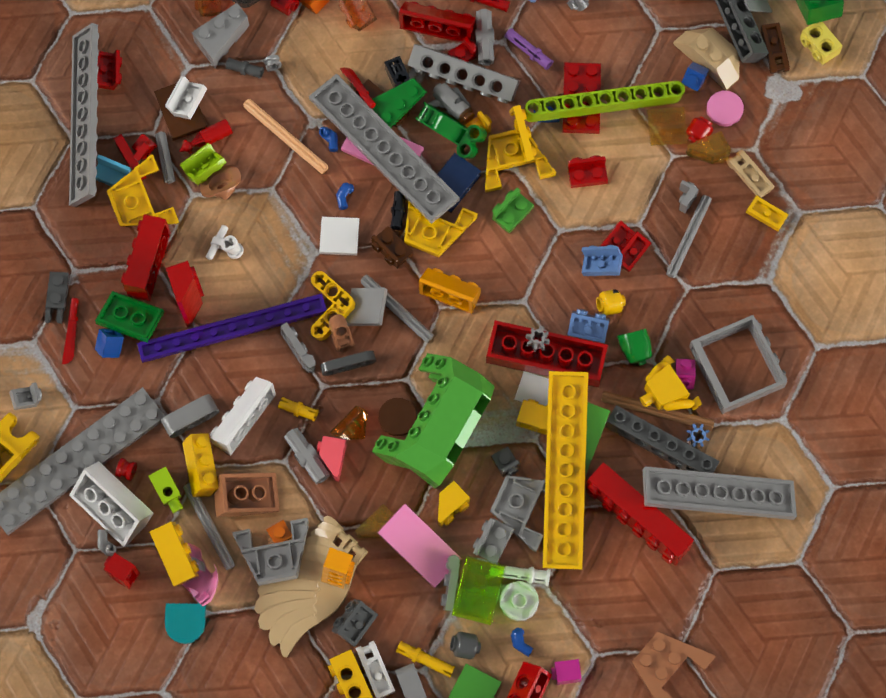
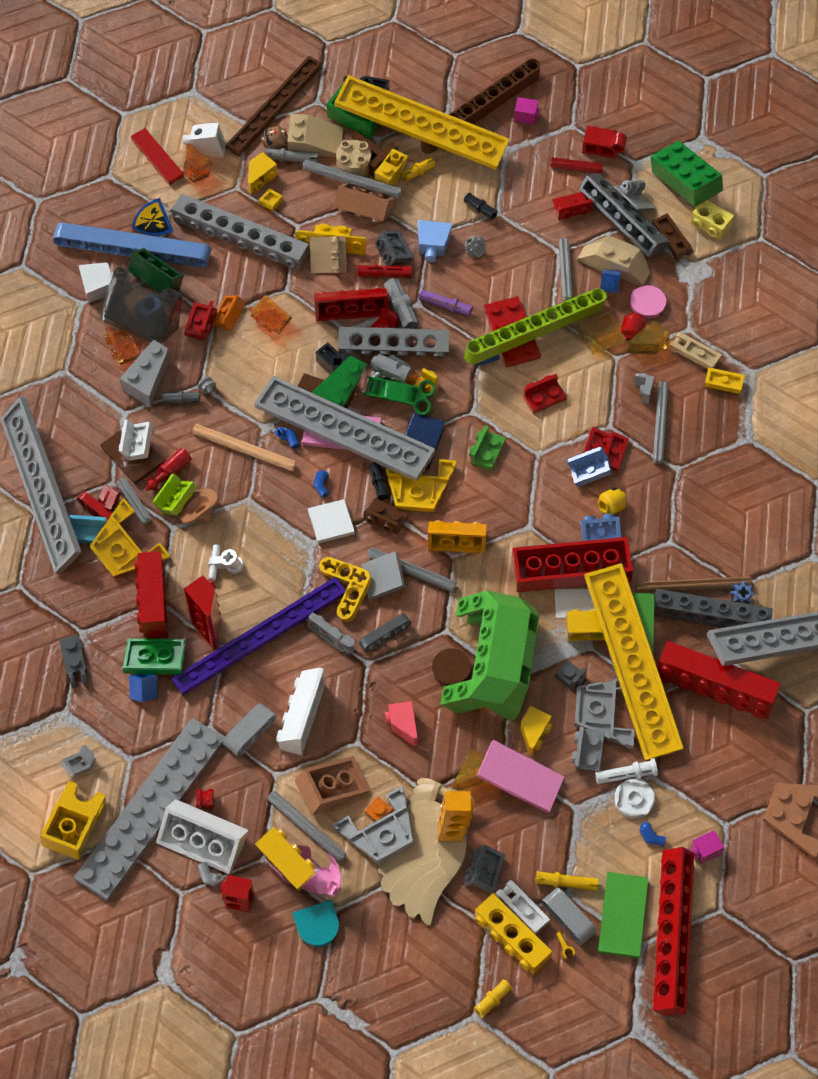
camera: 20 degrees left, 10 degrees down
red piece [62,298,79,364] -> none
red bracket [97,50,122,90] -> none
lime torso [148,467,183,514] -> none
yellow brick [182,433,219,497] -> none
yellow pin [278,397,319,422] -> none
light grey piece [284,428,330,485] -> none
nougat piece [329,314,355,352] -> none
clear orange slope [330,405,368,440] -> none
red piece [340,67,376,109] -> none
light grey hinge [440,555,460,611] -> none
dark grey head [450,632,481,659] -> none
clear neon green brick [452,555,507,625] -> none
yellow wing [485,130,556,193] -> none
yellow wing [509,105,536,163] -> none
light grey gear [526,326,550,352] -> none
green helmet [617,329,652,366] -> none
yellow torso [639,355,702,411] -> none
dark pink bracket [675,359,696,389] -> none
light grey window [689,315,788,414] -> none
none -> light grey axle [559,238,573,301]

